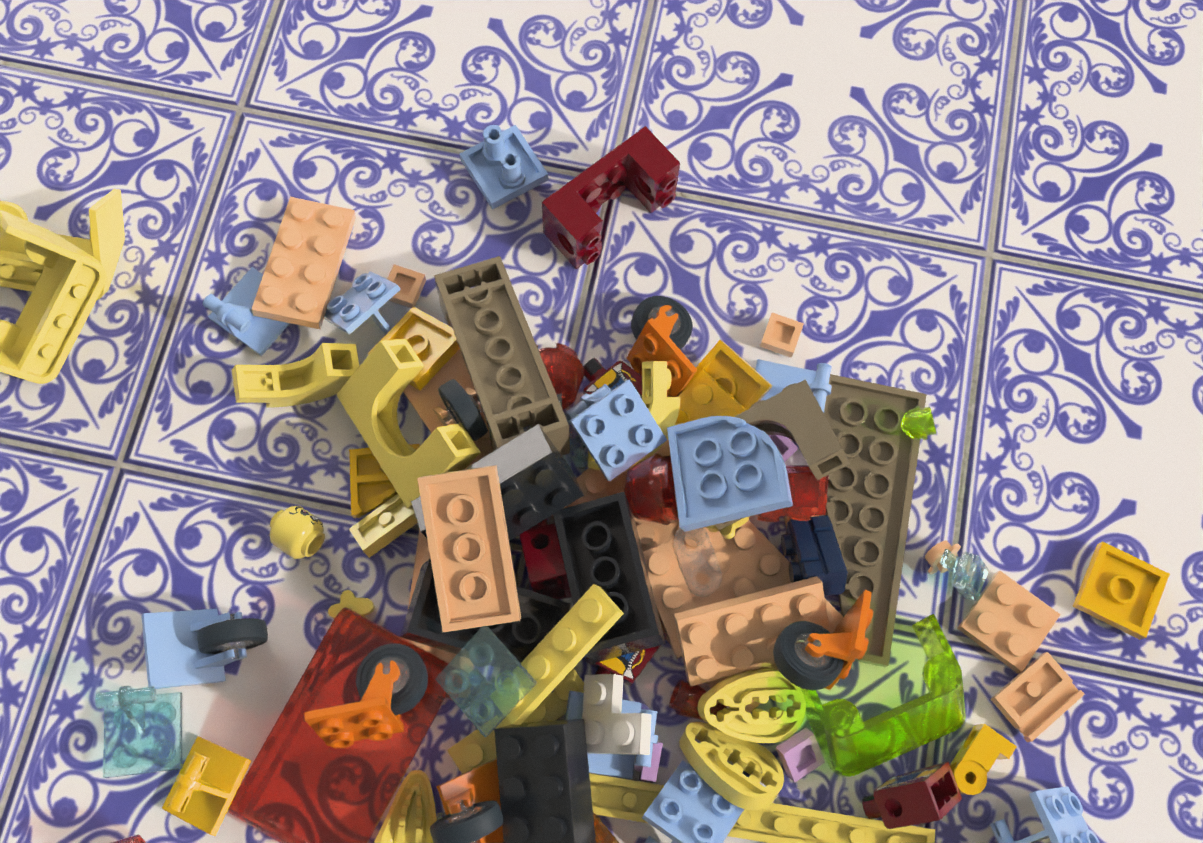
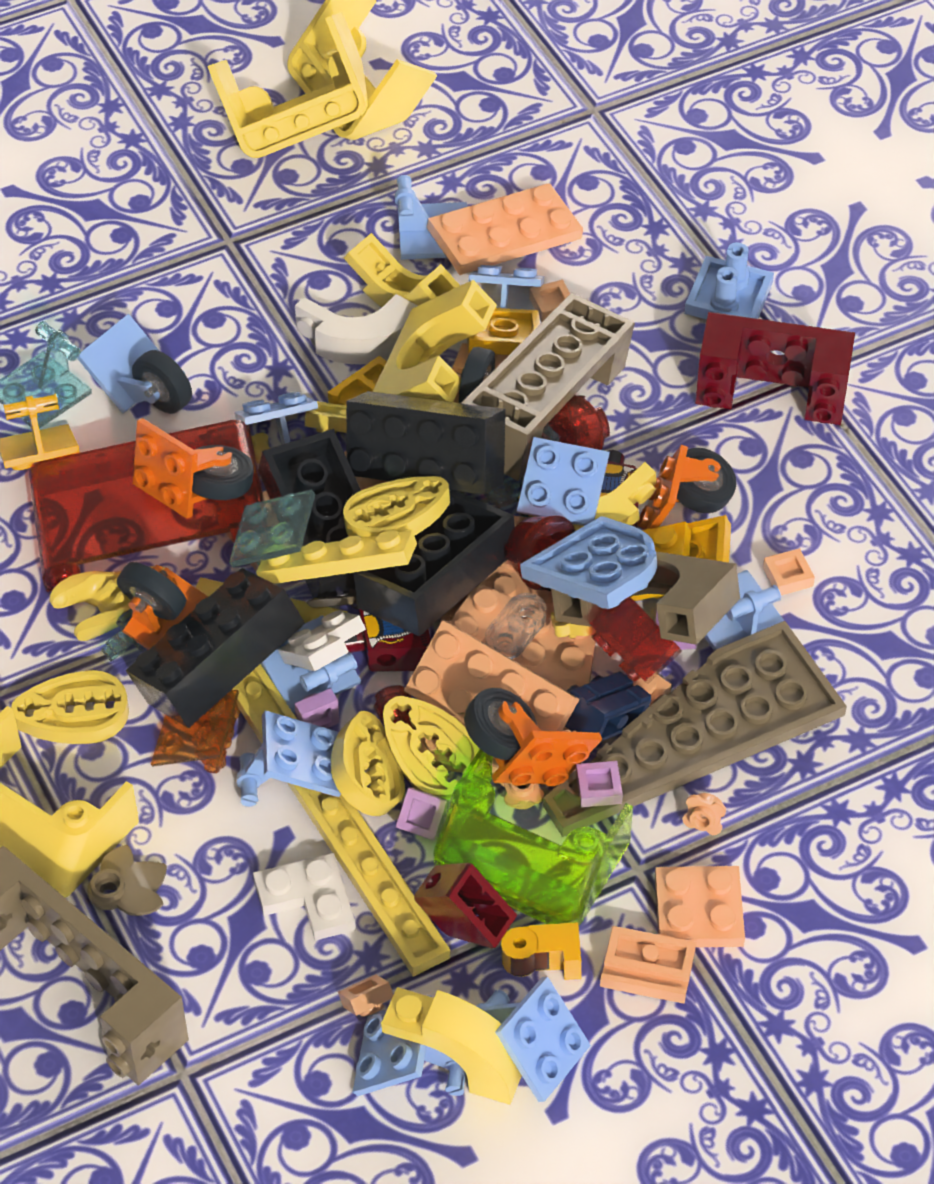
camera: 55 degrees right, 20 degrees down
light yellow head [269,506,325,559] -> none
light nougat plate [417,465,521,632] -> none
clear neon green plate [901,405,937,440] -> none
clear light blue plate [940,549,989,601] -> none
yellow plate [1072,541,1170,640] -> none
none -> light blue plate [234,392,319,445]
none -> white arch [295,294,418,364]
none -> light yellow piece [343,476,450,538]
none -> lavender plate [576,761,623,807]

